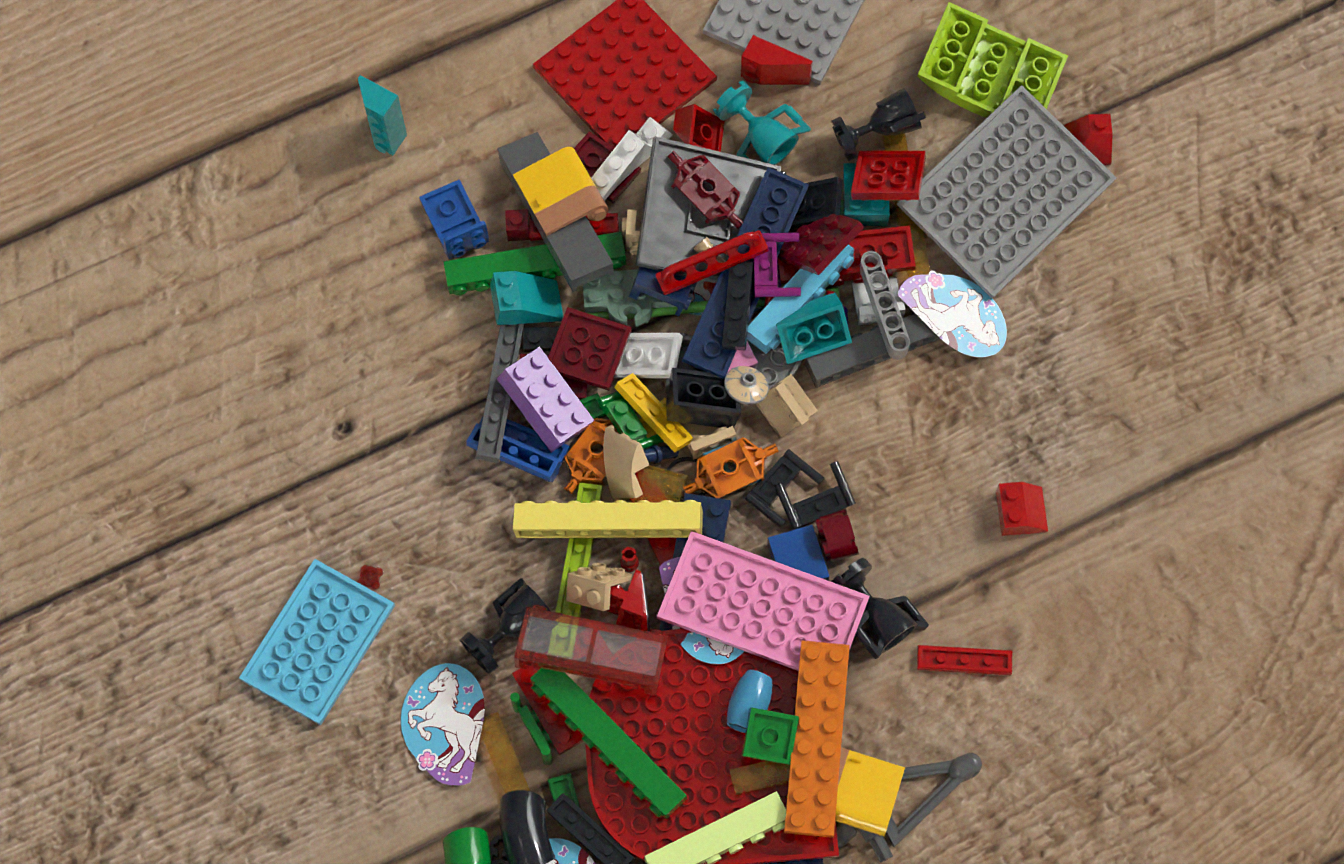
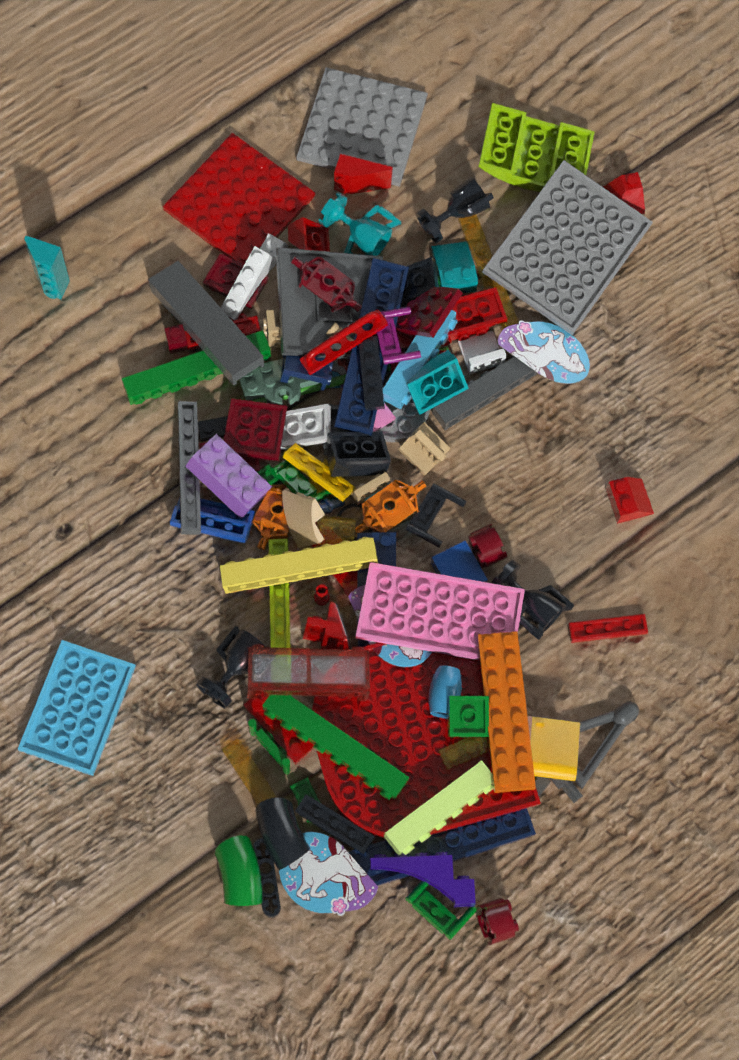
camera: 15 degrees left, 0 degrees up
clear red plate [357,565,383,590] -> none
sticker [401,663,485,785] -> none
blue bracket [419,179,489,259] -> none
teal slope [490,271,564,325] -> none
yellow door [513,147,609,236] -> none
tan bracket [566,563,632,611] -> none
tan dish [724,366,769,404] -> none
black plate [775,461,856,530] -> none
red plate [851,151,926,201] -> none
light grey beam [860,251,910,360] -> none

